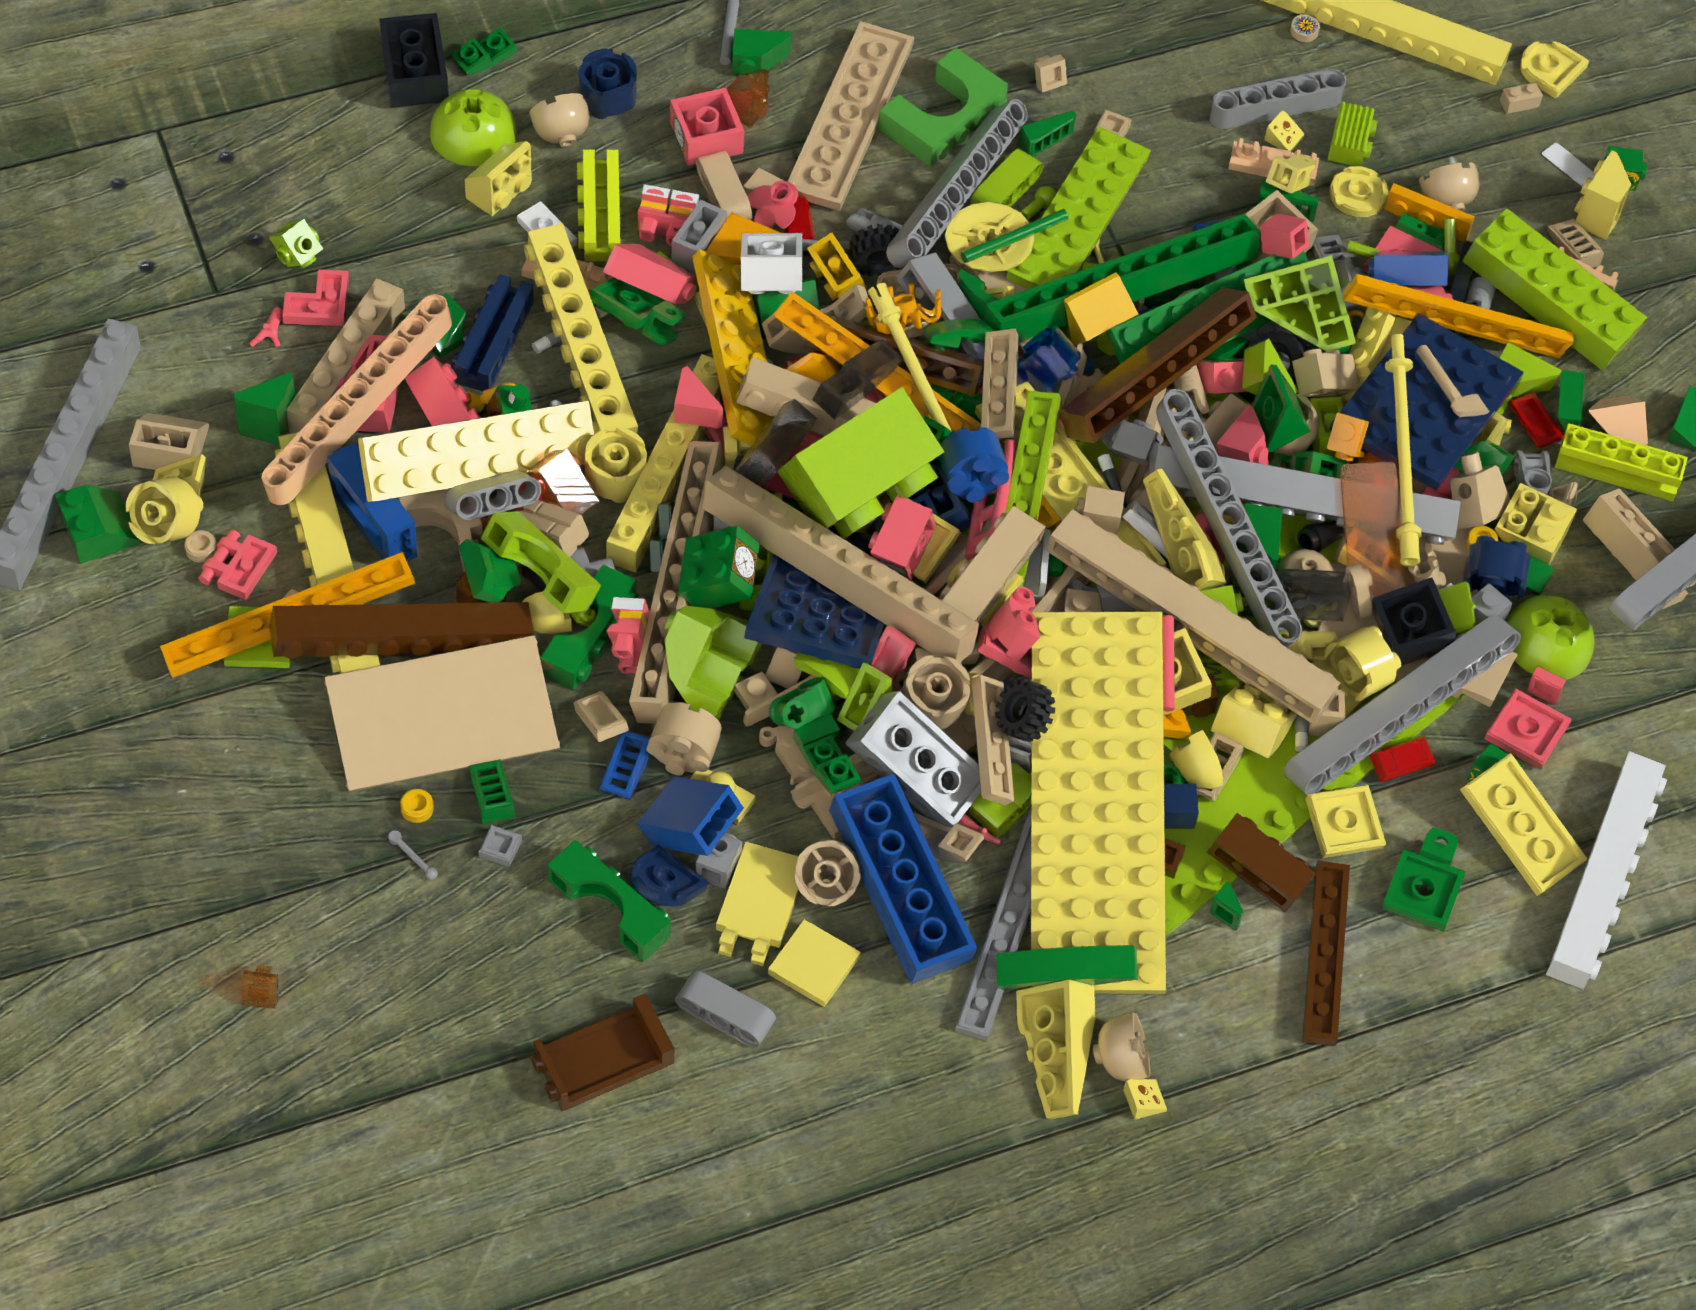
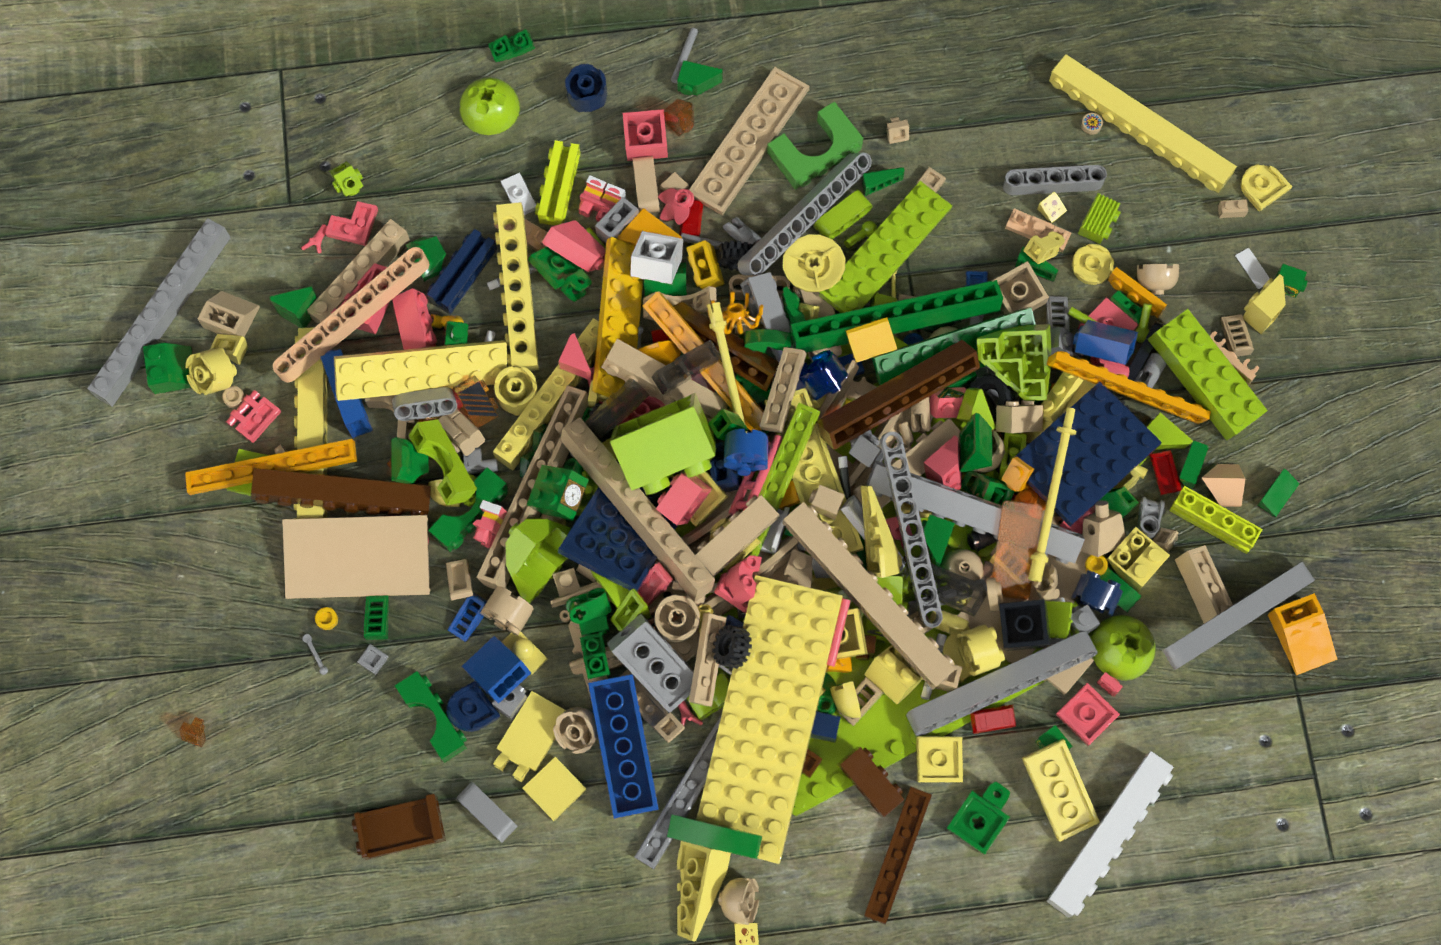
camera: 20 degrees right, 15 degrees up
black brick [379,13,449,108] -> none
light yellow slope [465,141,532,216] -> none
tan cylinder [529,93,589,147] -> none
green bar [961,209,1068,263] -> none
green slope [1210,882,1244,931] -> none
coral brick [1260,213,1309,259] -> none
tan piece [1417,345,1489,417] -> none

